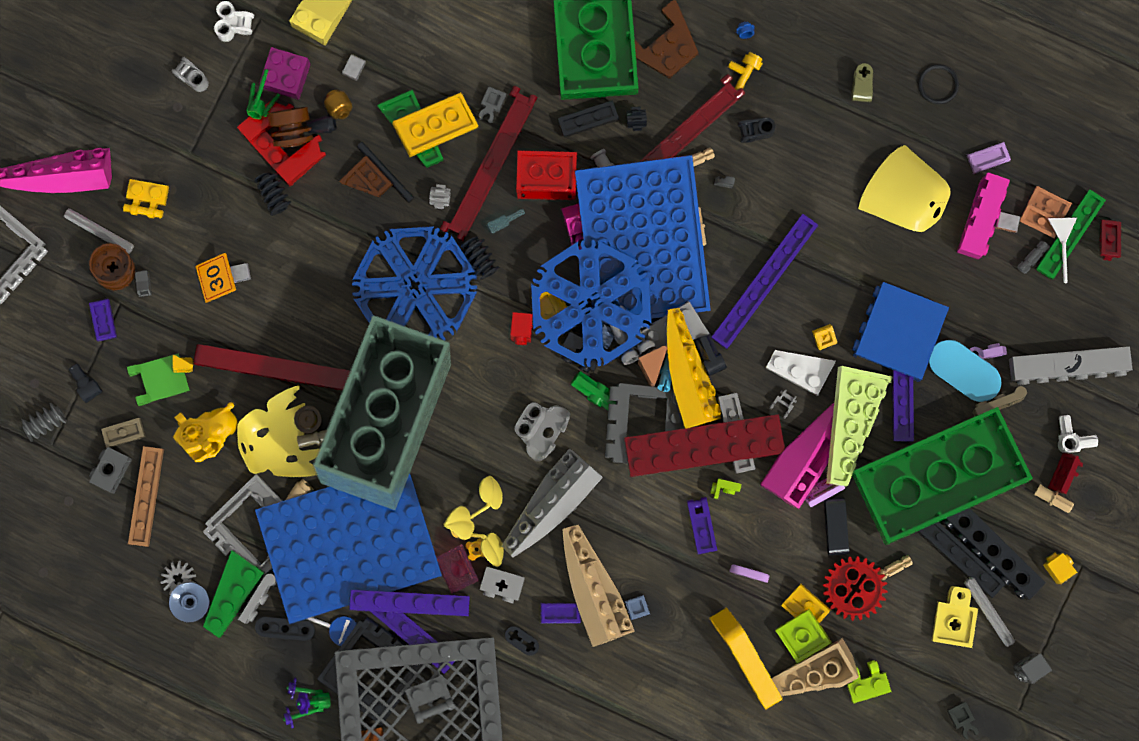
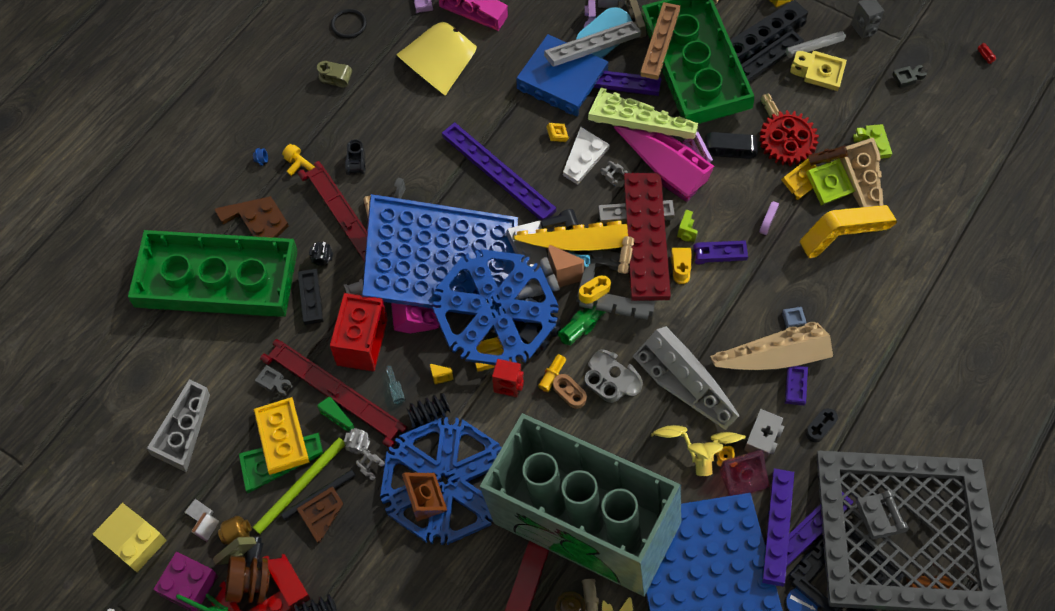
camera: 80 degrees left, 20 degrees down
none -> light grey wedge [147,379,210,472]
none -> flat silver piece [191,512,219,541]
none -> olive plate [213,537,256,565]
none -> lime piece [252,438,345,534]
none -> green slope [317,397,354,433]
none -> light grey piece [356,450,385,480]
none -> dark orange slope [402,473,447,521]
none -> yellow slope [430,364,453,384]
none -> yellow axle [538,354,566,392]
none -> light grey plate [544,21,641,67]
none -> medium nougat plate [553,374,587,409]
none -> yellow beam [578,276,611,304]
none -> tan axle [618,236,634,274]
none -> medium nougat plate [641,2,680,80]
none -> yellow piece [671,248,691,284]
none -> reddish brown pin [808,145,848,166]

